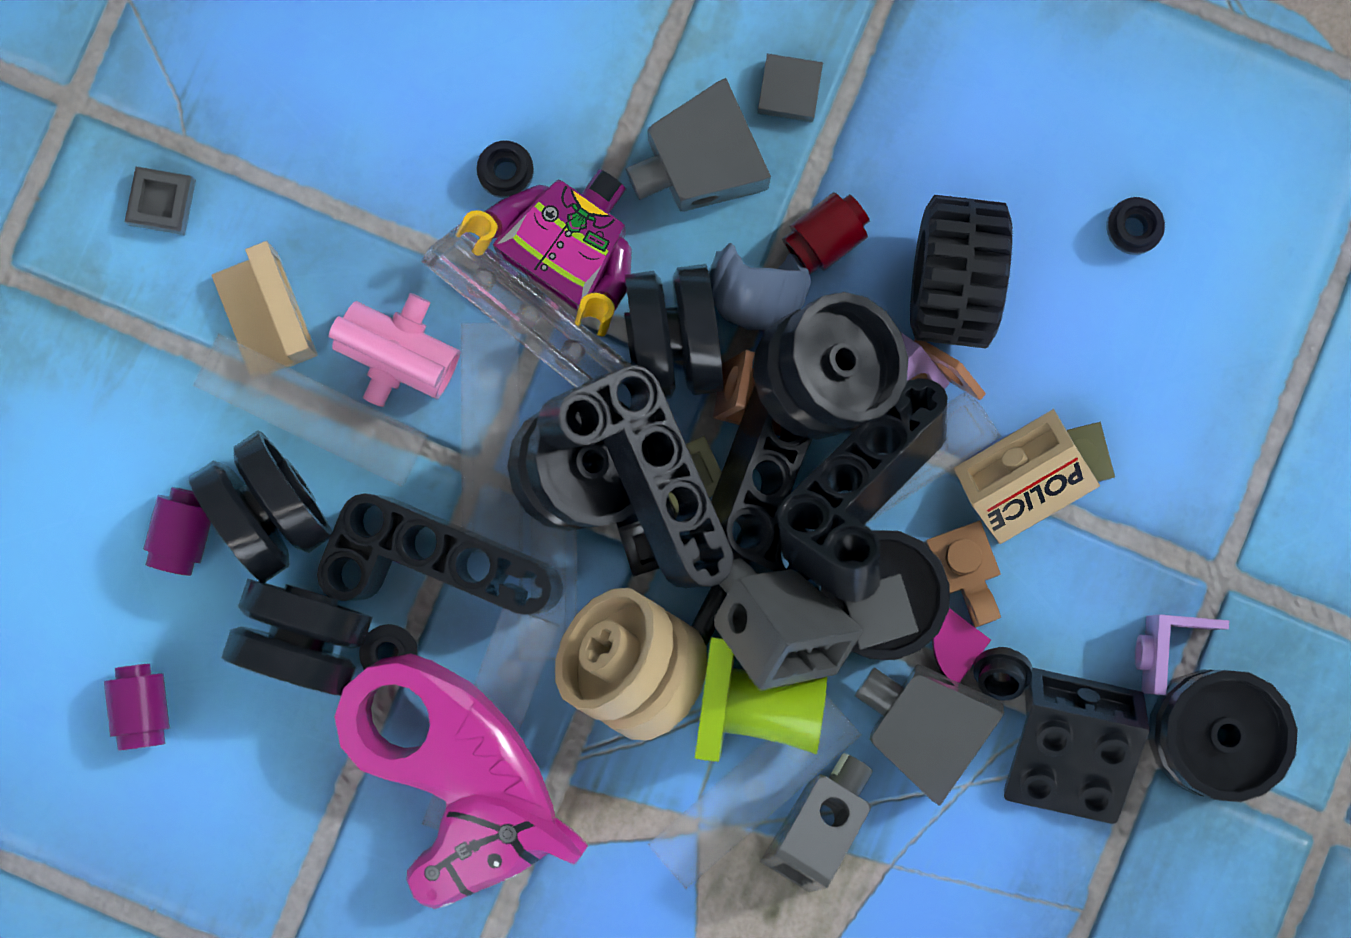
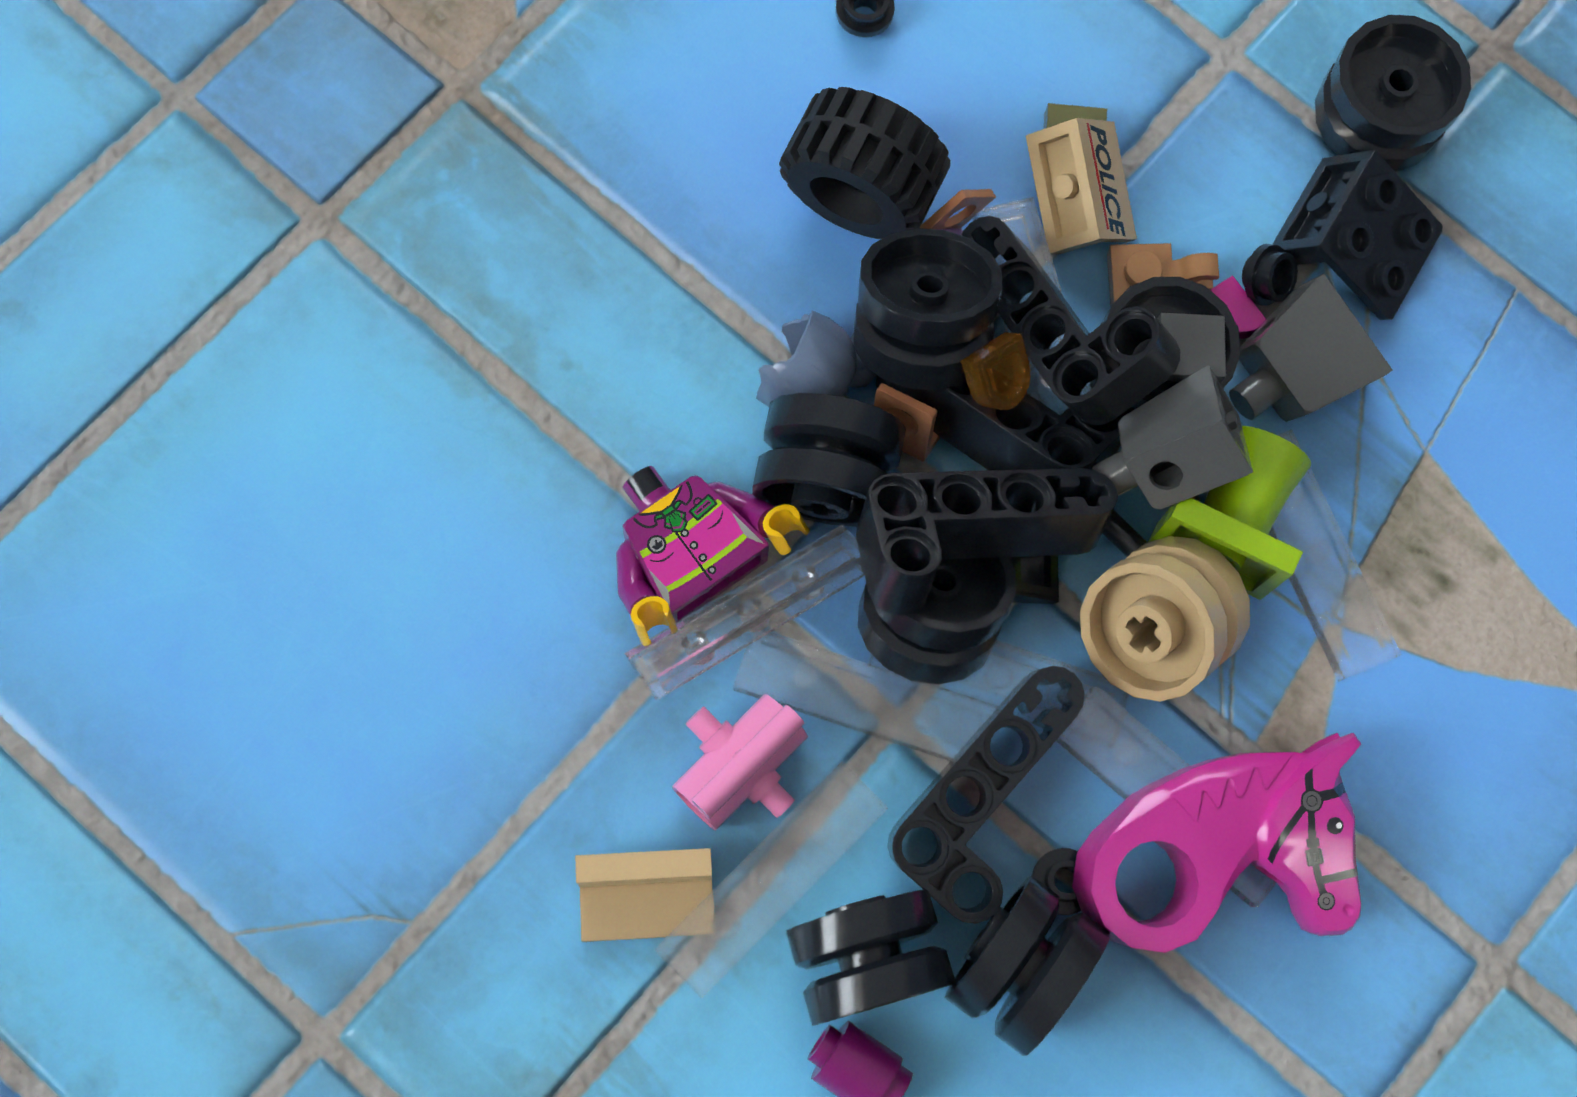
camera: 75 degrees left, 10 degrees down
dark grey tile [124,166,196,235] -> none
black plate [476,141,534,198] -> none
dark grey torso [626,78,771,211] -> none
dark grey tile [758,53,823,122] -> none
torso [760,753,873,893] -> none
dark red brick [782,192,870,275] -> none
lavender bracket [1135,615,1229,695] -> none
none -> clear orange tile [961,332,1031,410]

